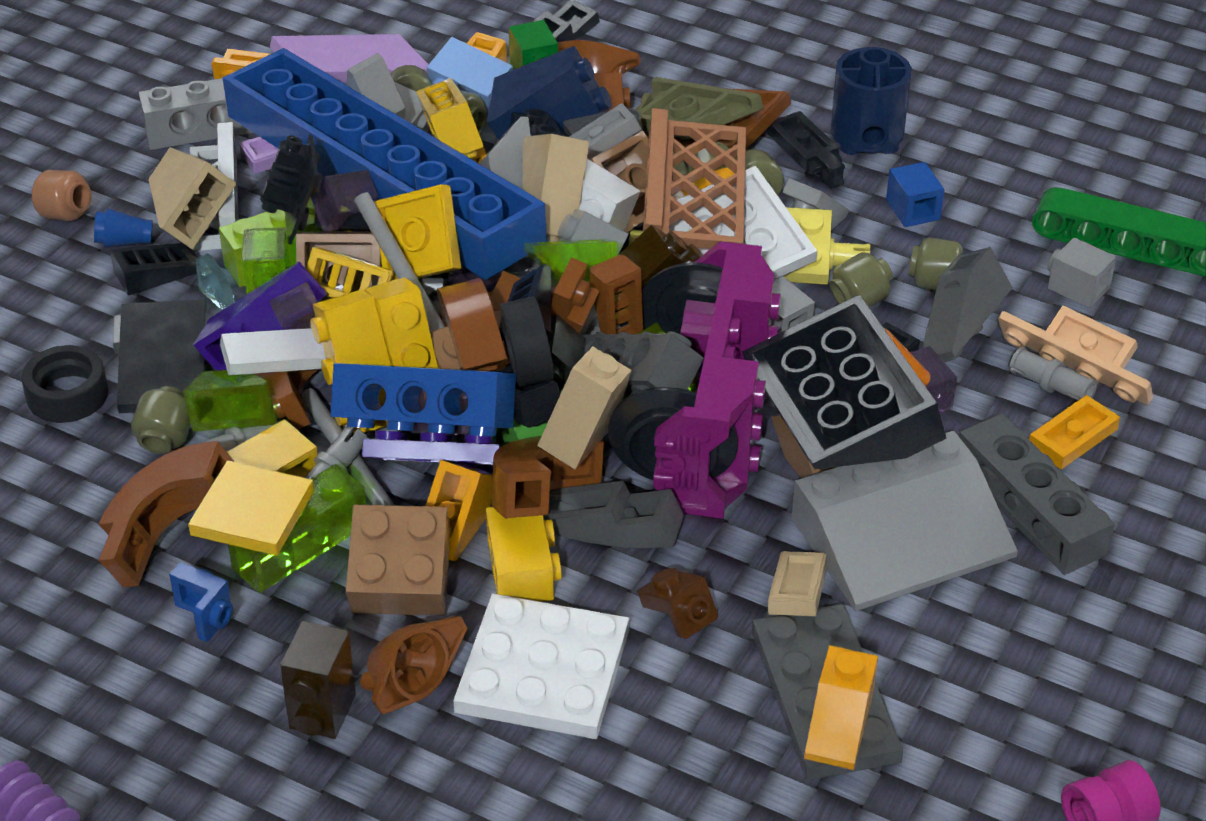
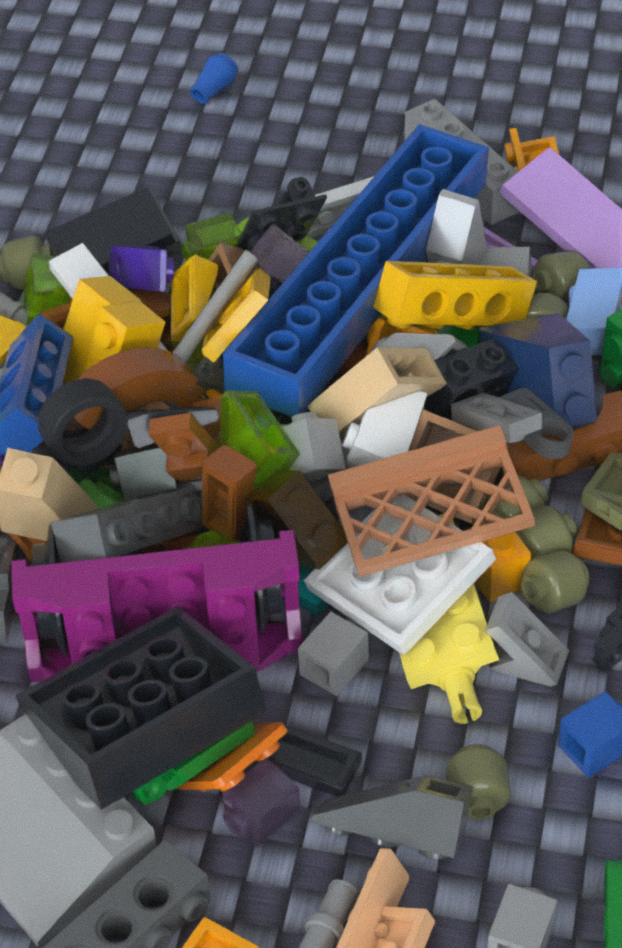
camera: 75 degrees right, 5 degrees up
black tyre [22,345,108,423] -> none
nougat head [32,170,92,221] -> none
blue cone [94,208,153,247] -> none
black slope [110,243,204,295] -> none
tan slope [148,147,237,249] -> none
clear purple panel [269,282,318,330] -> none
olive head [829,252,893,308] -> none

